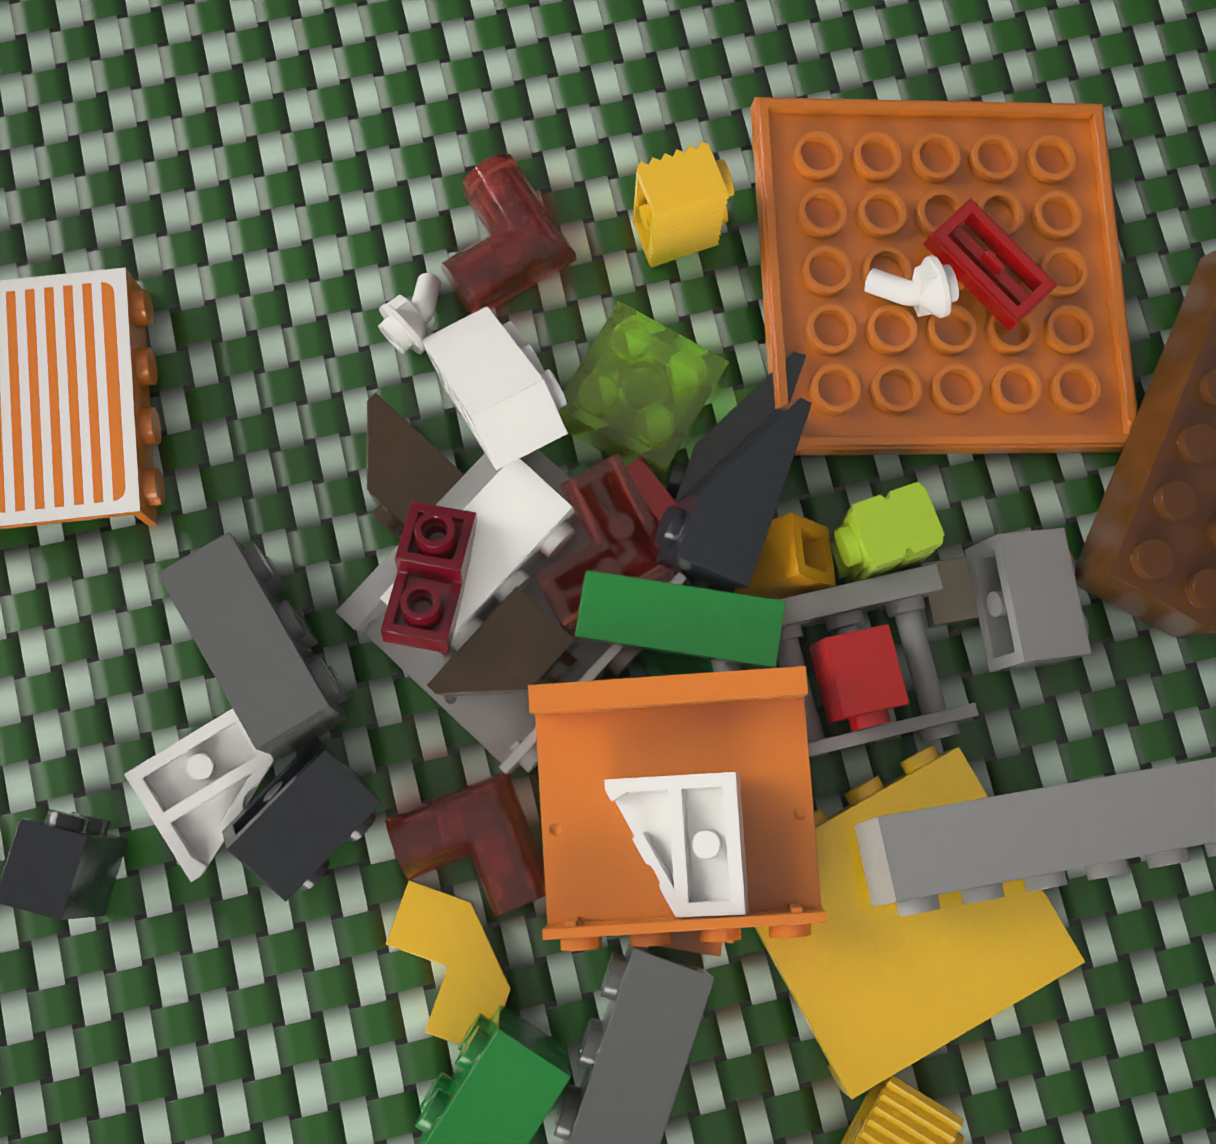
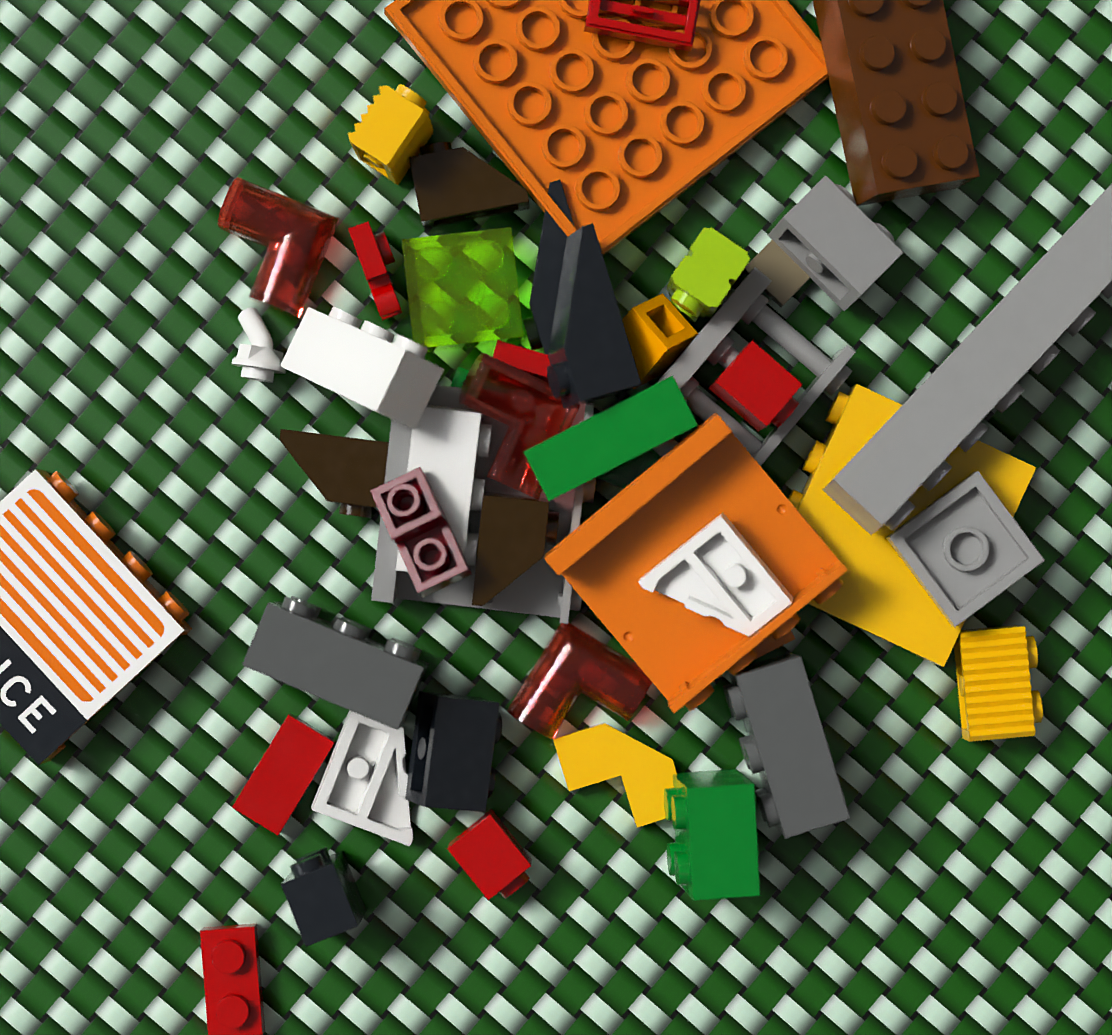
camera: 30 degrees left, 10 degrees up
white plate [864,255,959,318] -> none
none -> red tile [232,713,336,835]
none -> red plate [348,221,403,320]
none -> dark brown slope [409,142,530,229]
none -> red brick [447,809,532,900]
none -> light grey plate [886,471,1045,627]

